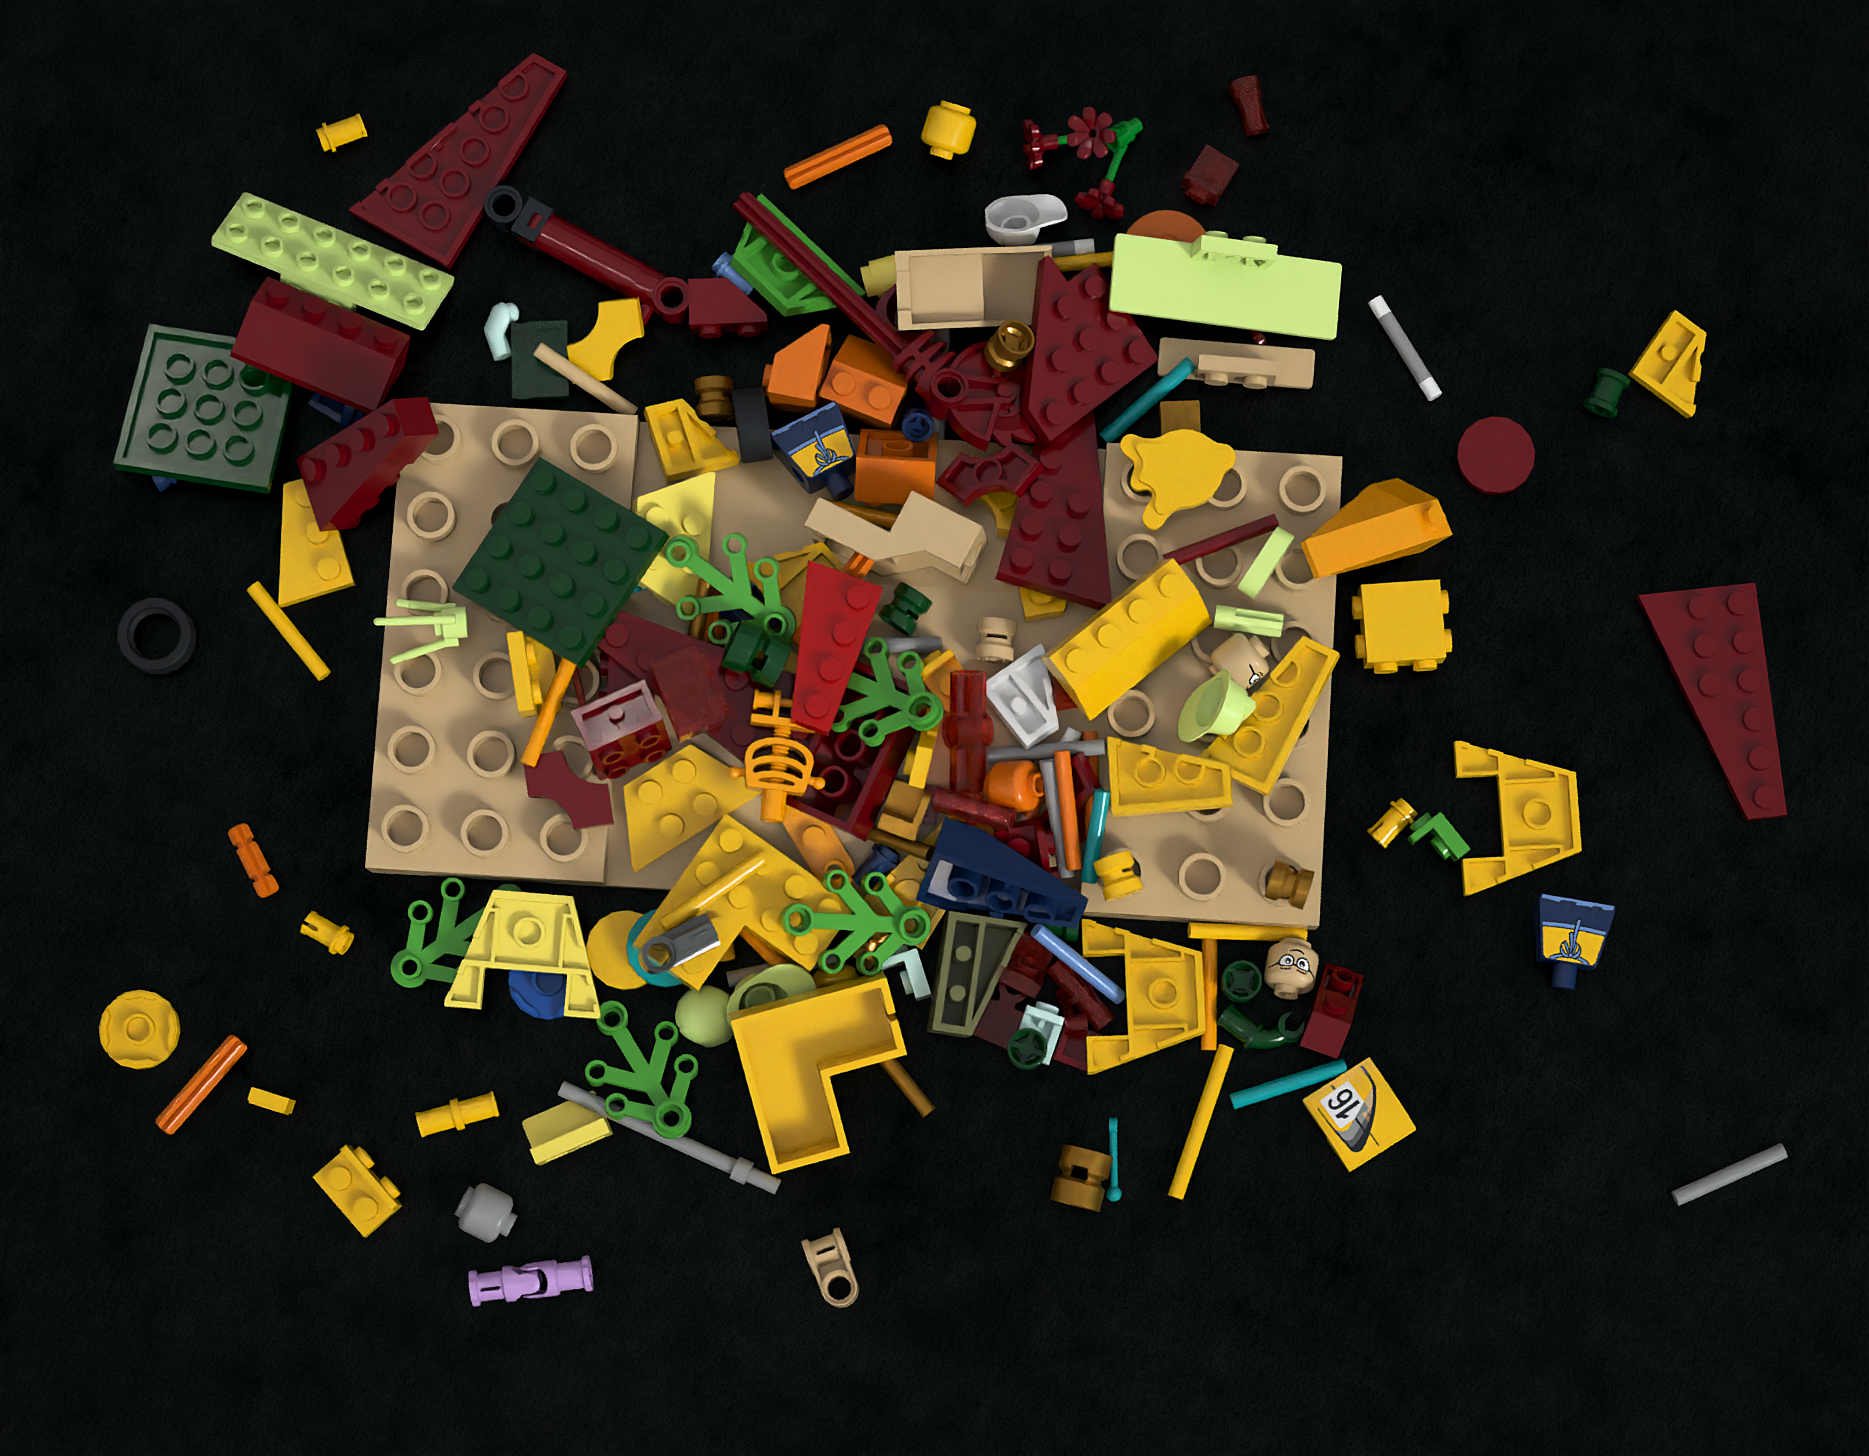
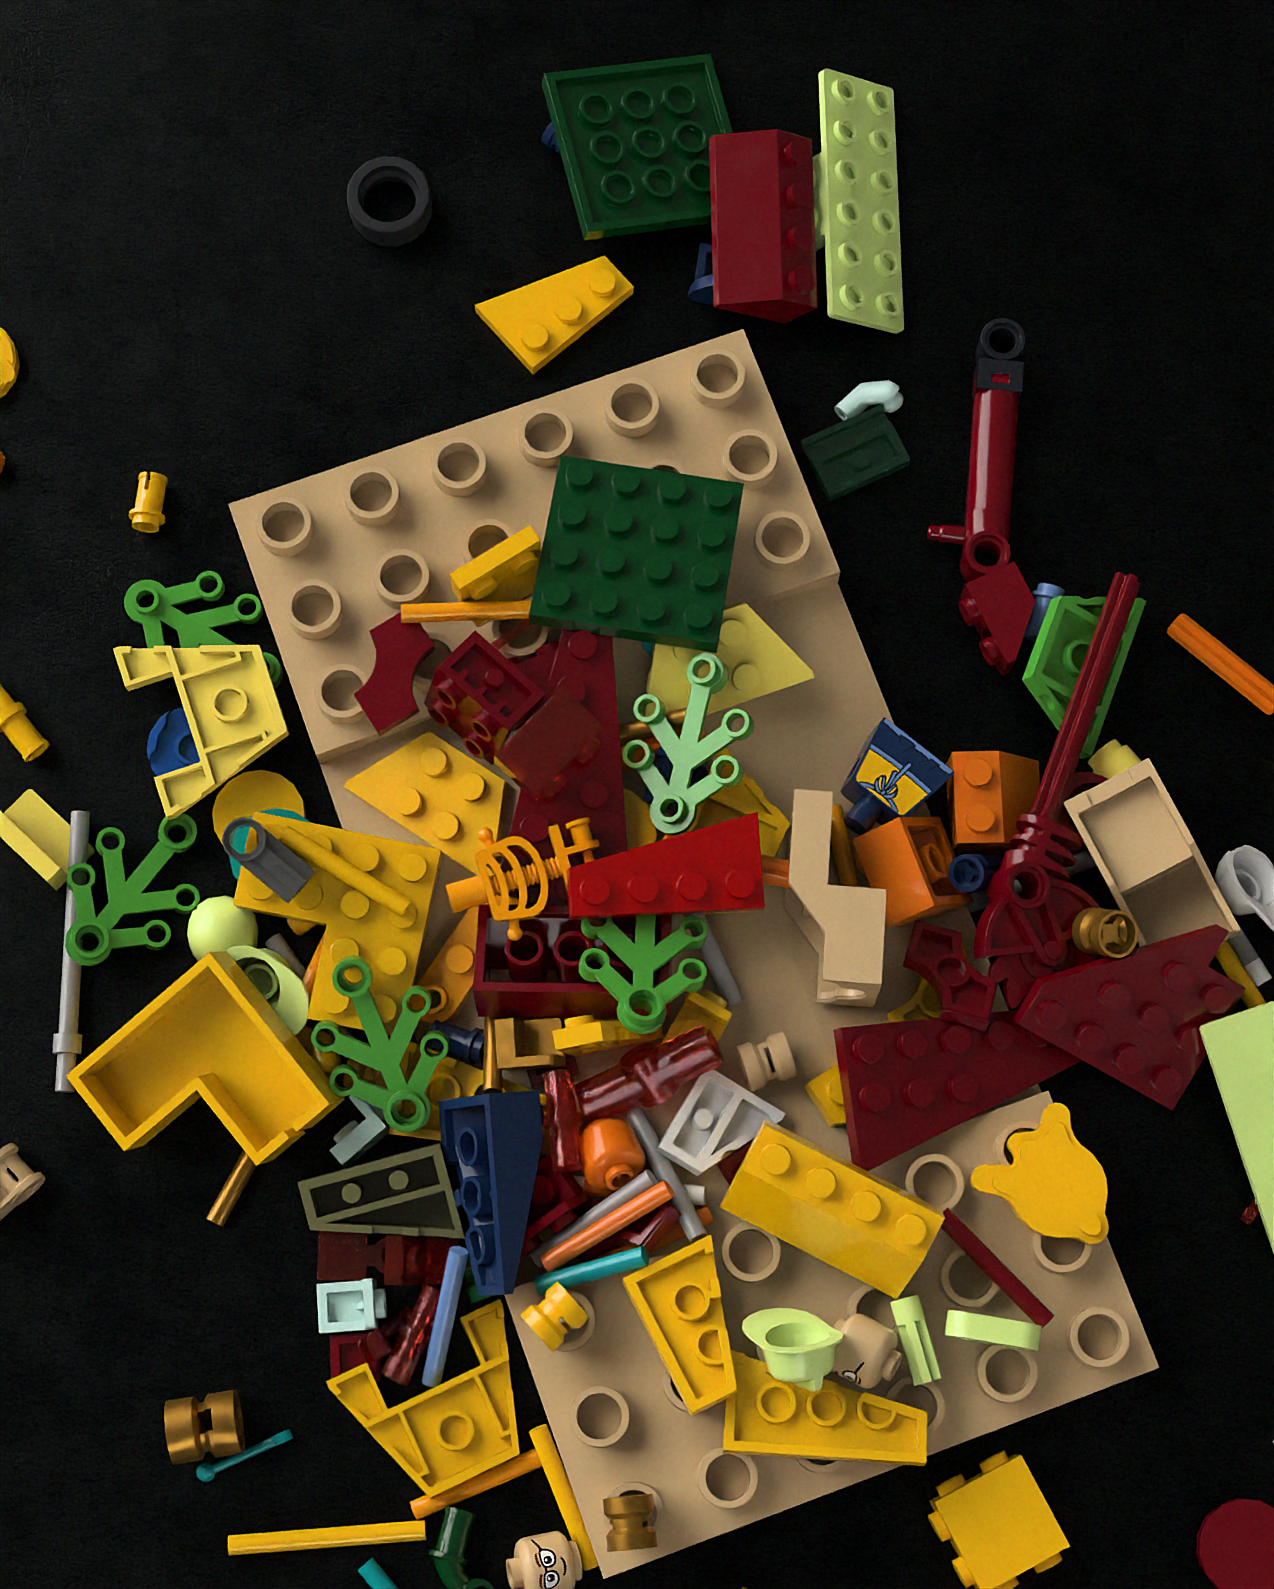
camera: 60 degrees right, 5 degrees down
orange axle [228,823,279,898] -> none
yellow bar [247,581,331,681] -> none
dark red wedge [296,397,440,532] -> none
yellow pin [316,113,368,152] -> none
dark red wing [349,53,568,270] -> none
yellowish green plant [373,599,468,664] -> none
tan bar [533,342,638,415] -> none
yellow tile [567,297,645,384] -> none
yellow wing [644,398,740,482] -> none
pearl gold wheel [694,376,735,422] -> none
dark green wheel [720,619,793,689] -> none
black tyre [731,386,773,464] -> none
orange slope [762,324,832,416] -> none
dark green wheel [878,582,933,637] -> none
dark green wheel [1007,1028,1047,1070] -> none
teal bar [1099,357,1197,443] -> none
tan bracket [1157,337,1315,389] -> none
pearl gold panel [1159,400,1201,436] -> none
dark green wheel [1220,960,1262,1003] -> none
light orange wedge [1300,478,1453,580] -> none

